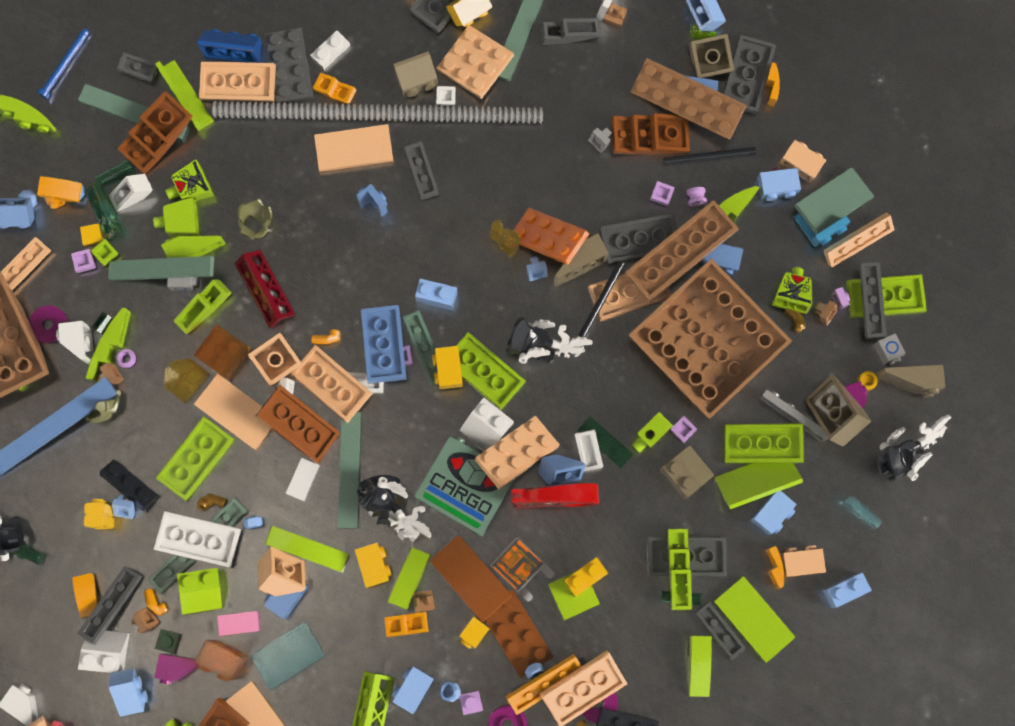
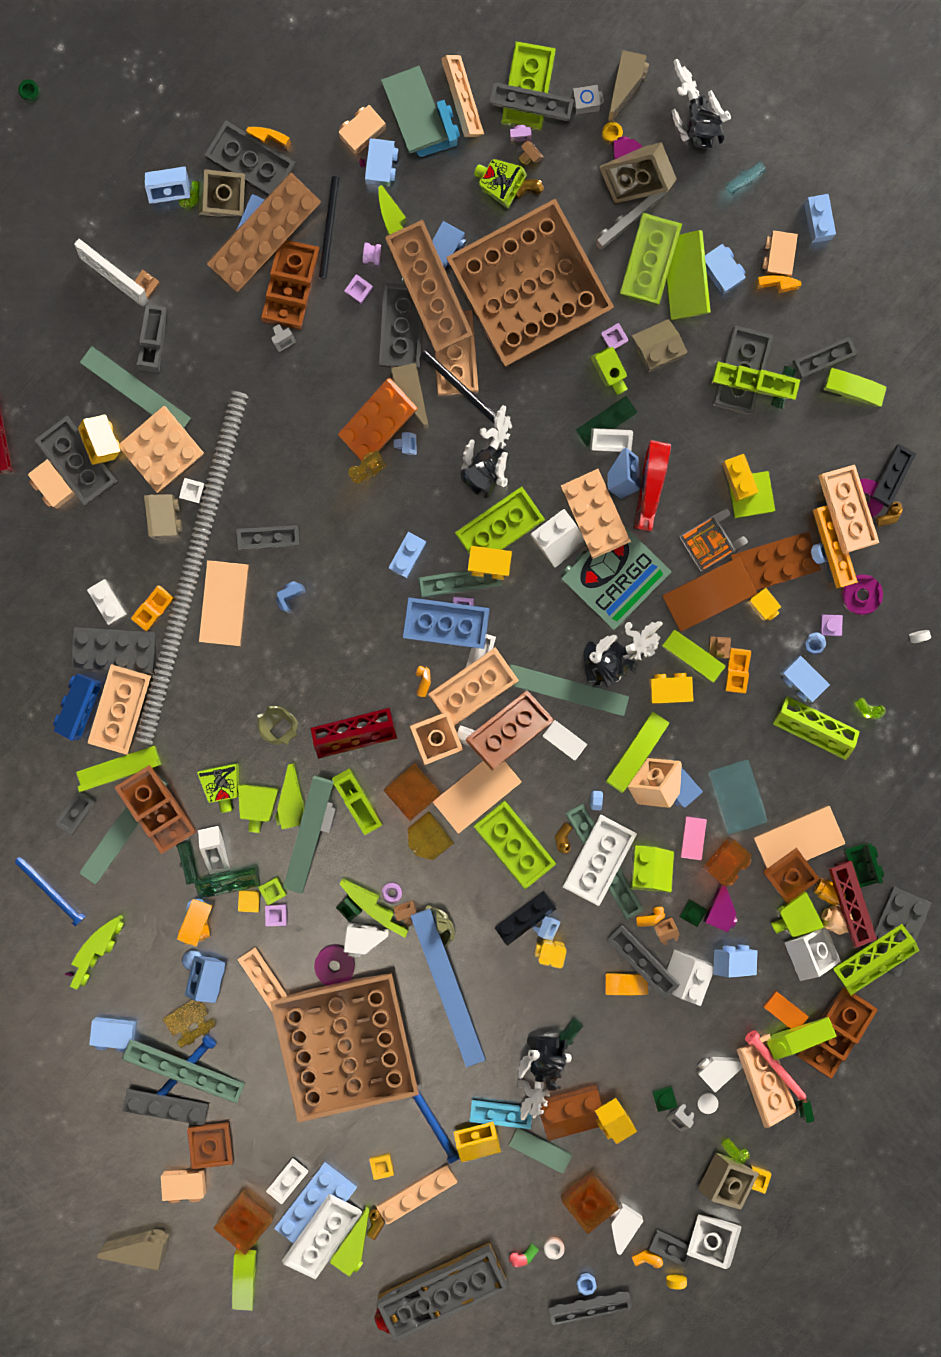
camera: 70 degrees left, 10 degrees up
lime tile [713,576,796,663] -> none

